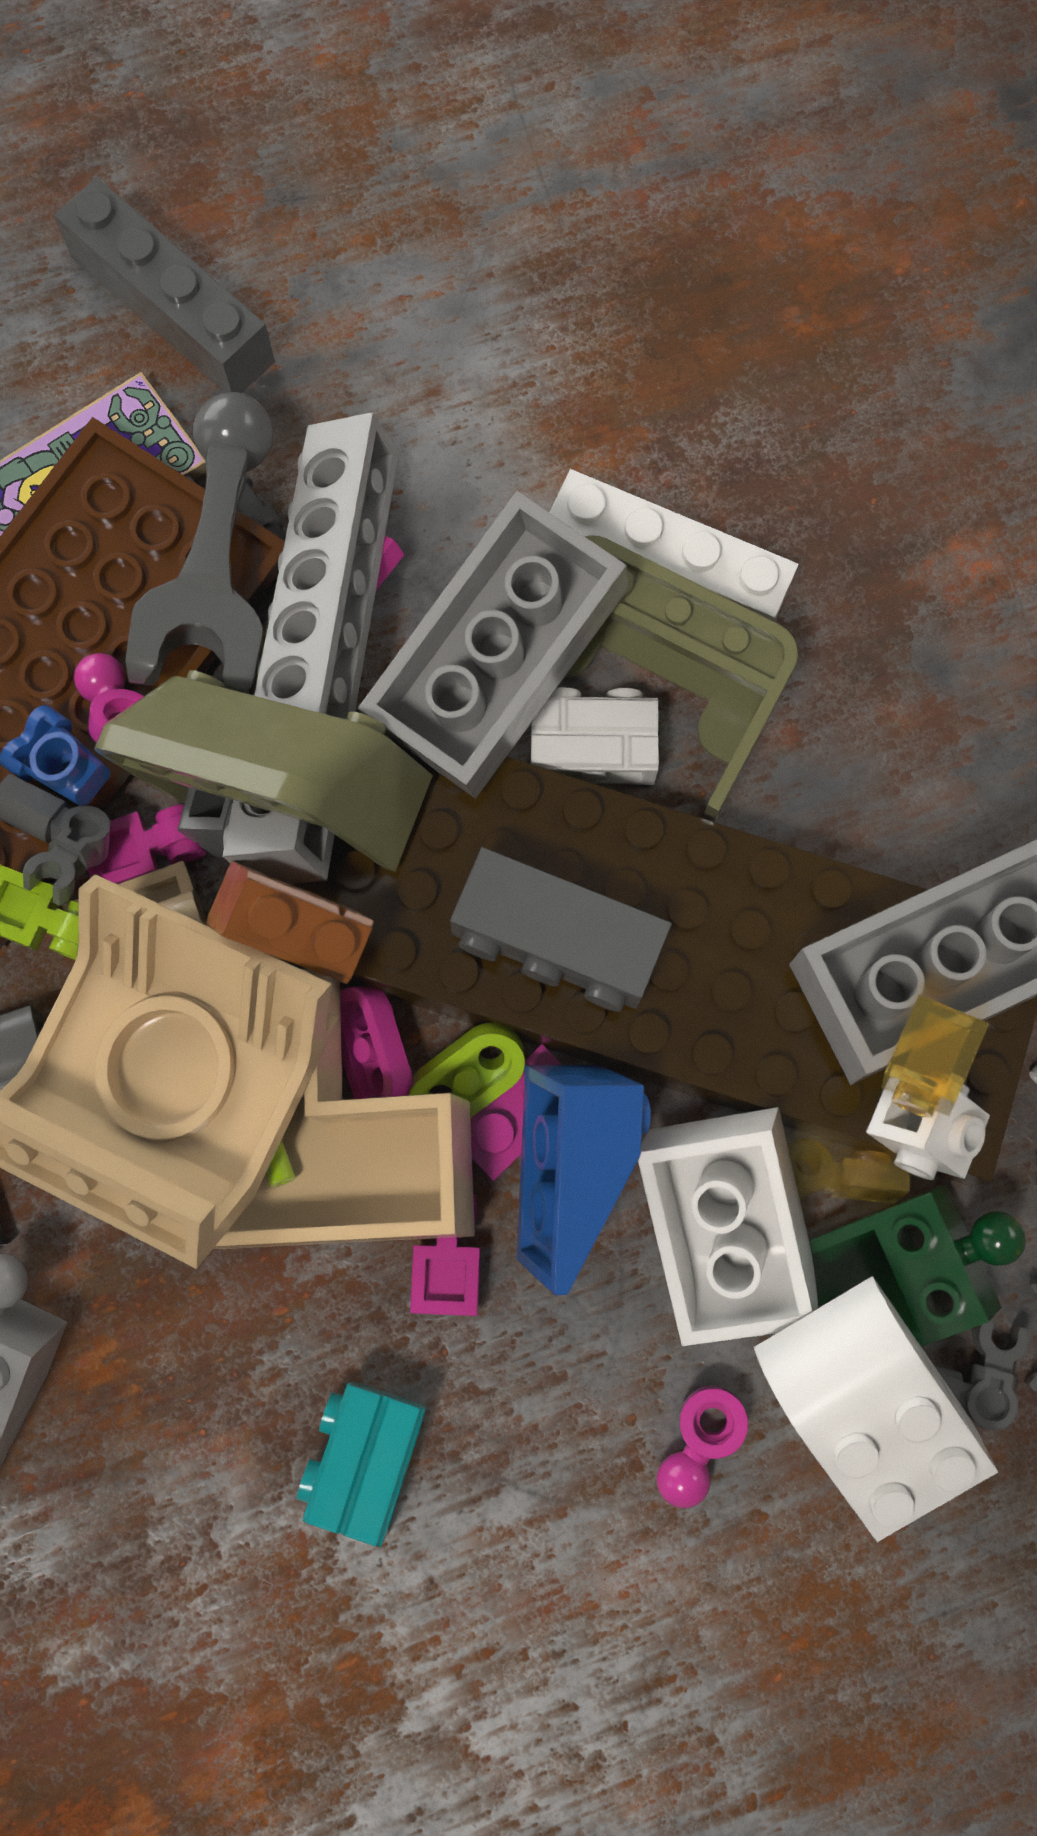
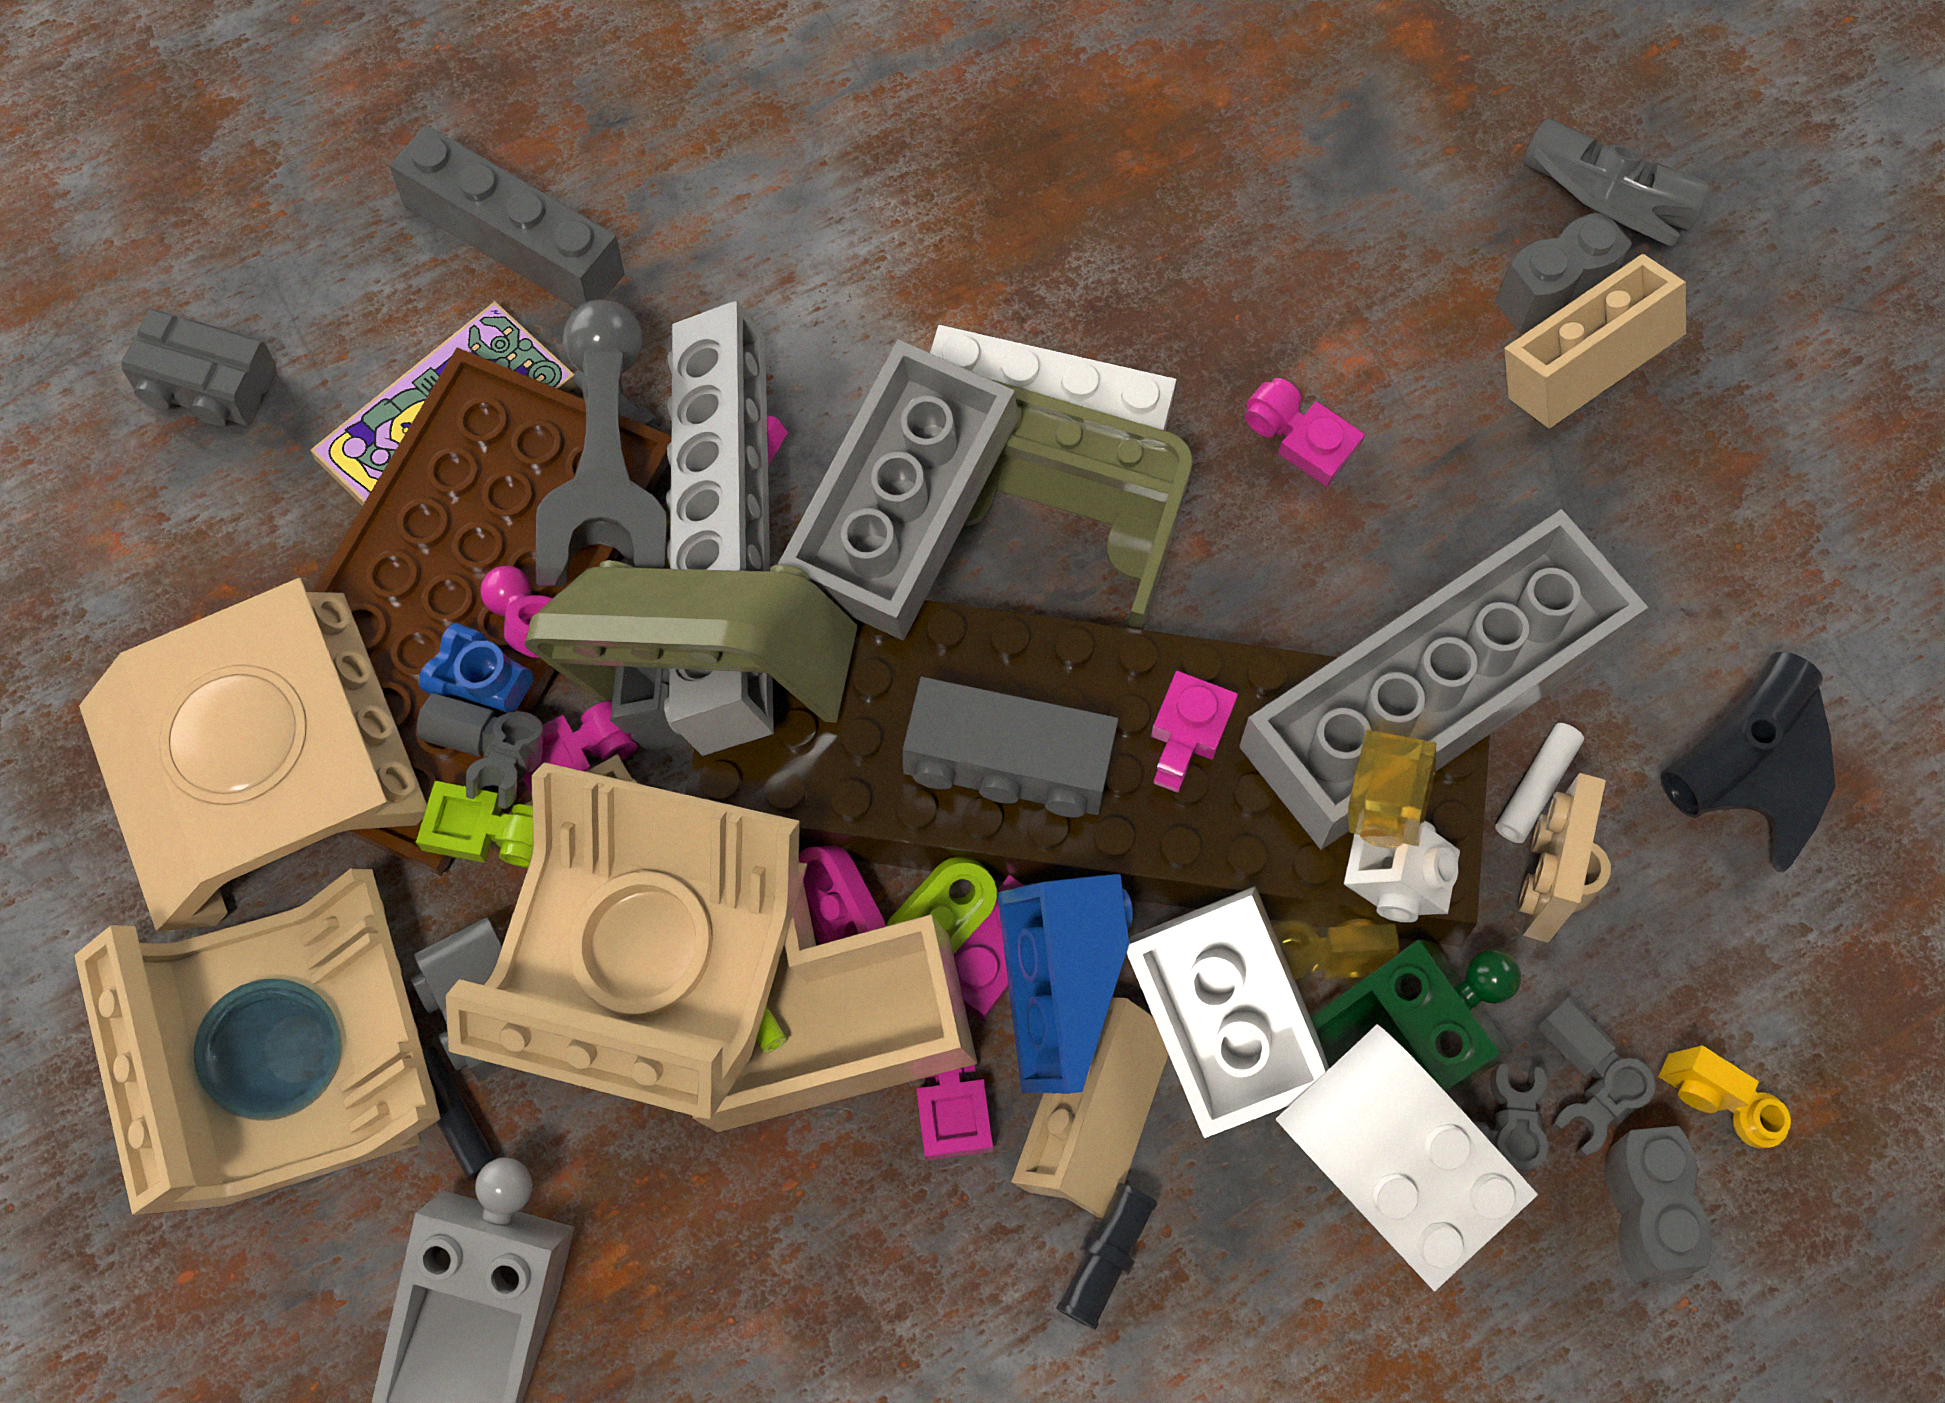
camera: 10 degrees left, 10 degrees down
dark orange brick [206,861,374,984] -> none
teal brick [296,1381,427,1547] -> none
white brick [531,687,659,785] -> none
dark pink plate [656,1386,748,1509] -> none
none -> tan panel [1011,997,1169,1218]
none -> black pin [1056,1182,1158,1330]
none -> dark pink plate [1151,670,1238,792]
none -> dark pink plate [1244,378,1365,487]

